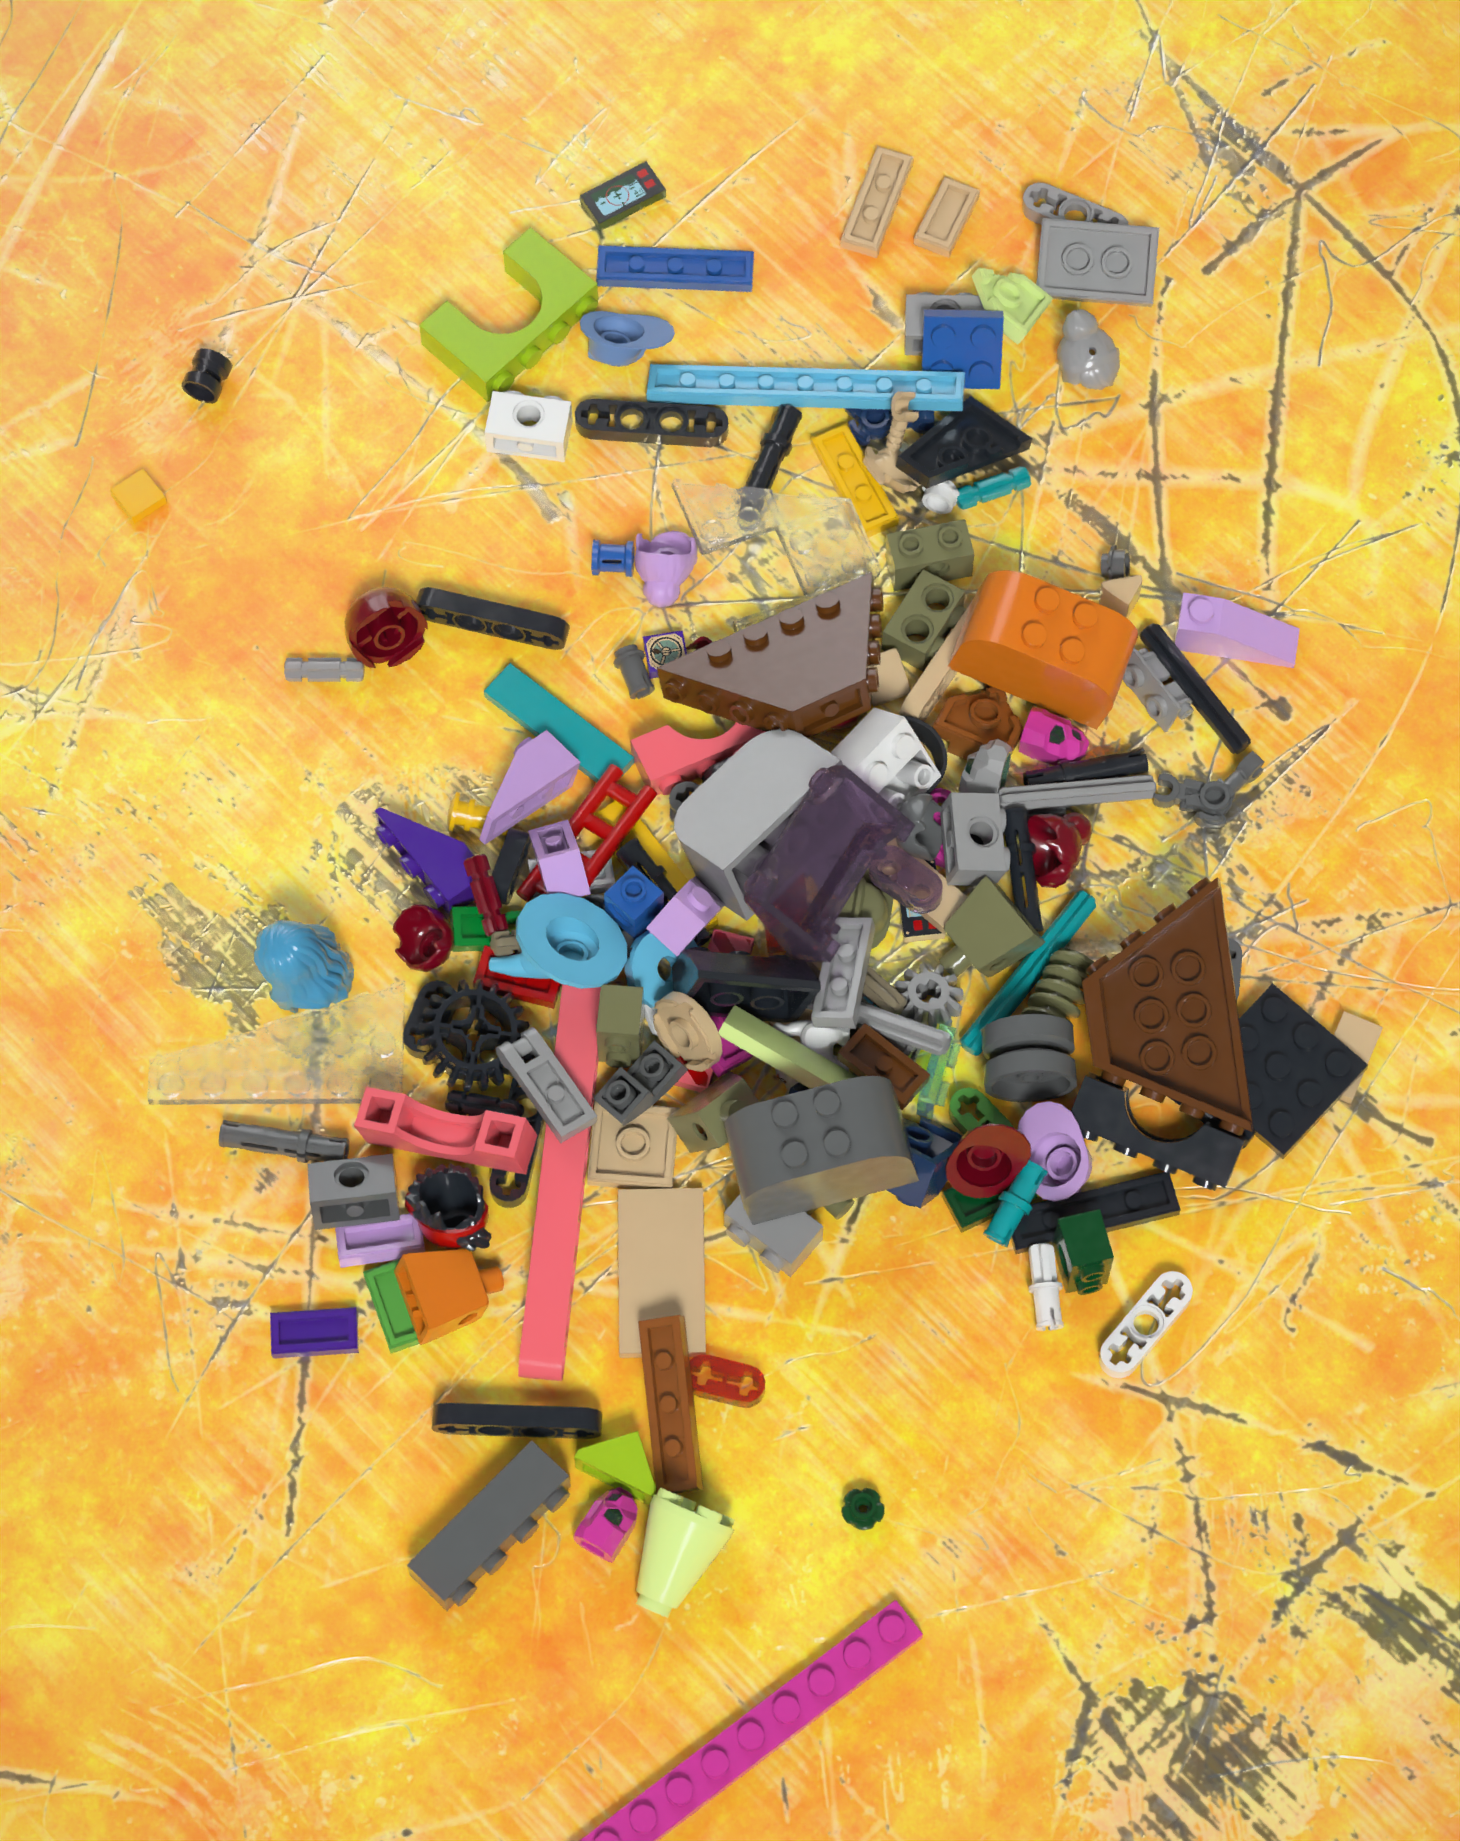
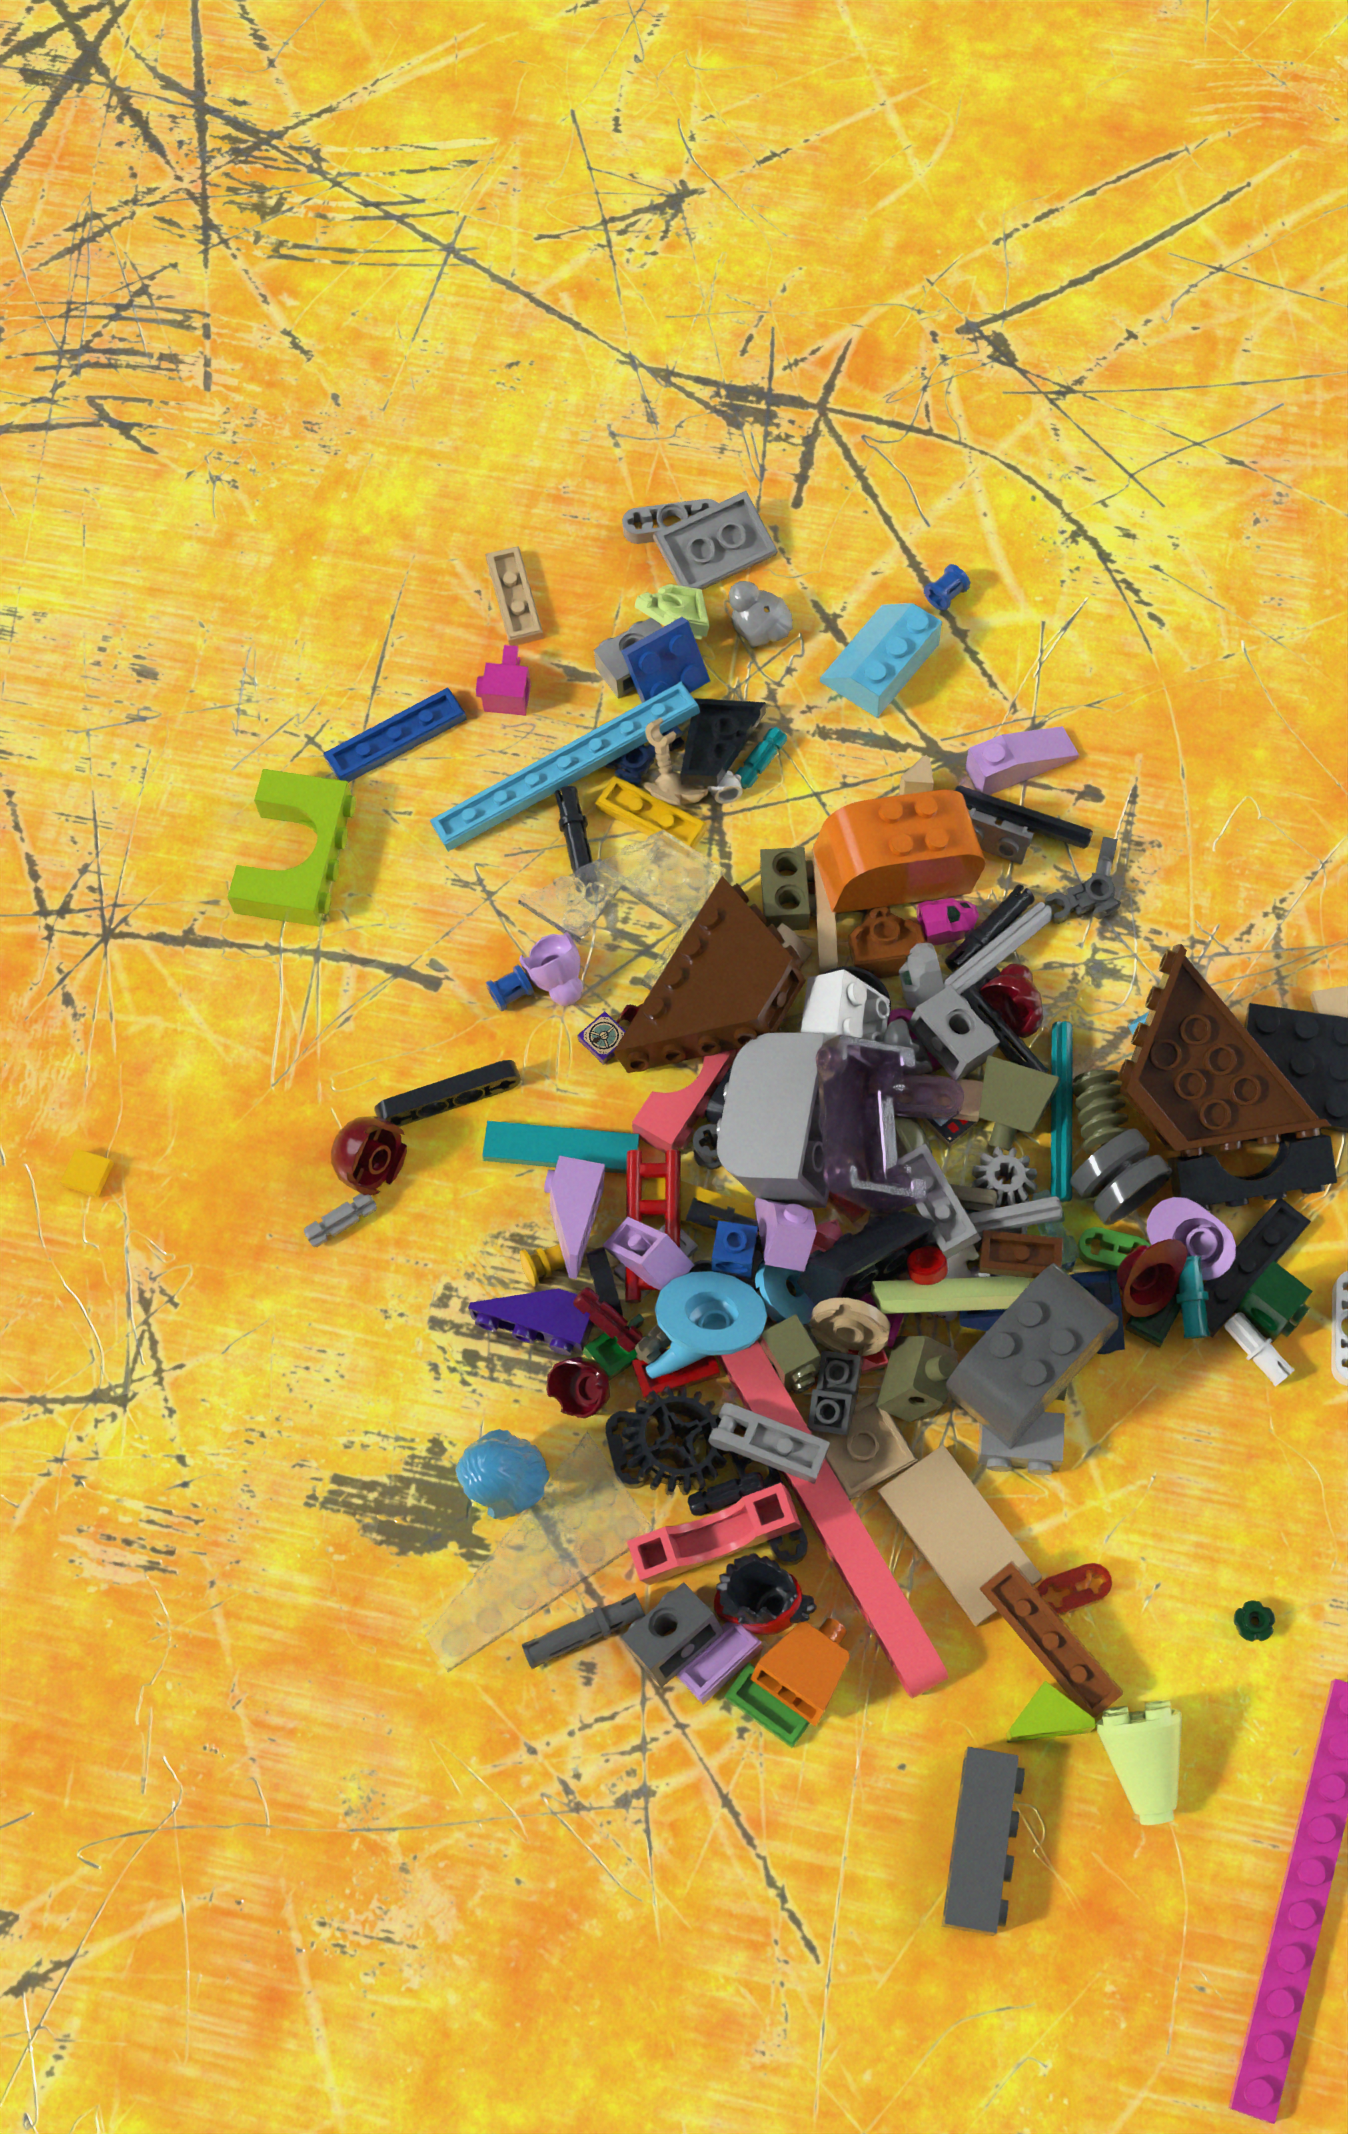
camera: 30 degrees left, 0 degrees up
black wheel [181,348,233,403] -> none
dark purple tile [270,1307,359,1359] -> none
black beam [431,1403,602,1439] -> none
white brick [485,391,573,462] -> none
dark pink rock [573,1487,638,1563] -> none
black beam [575,399,729,448] -> none
tile [580,161,666,231] -> none
medium blue piece [580,311,675,367] -> none
dark grey pin [614,645,655,699] -> none
olive brick [885,519,974,591] -> none
tan tile [913,177,980,258] -> none
dark grey plate [1101,545,1130,580] -> none
none -> dark pink brick [476,645,531,716]
none -> medium azure slope [820,603,942,718]
none -> red tile [907,1247,948,1285]
none -> blue bush [924,564,970,611]

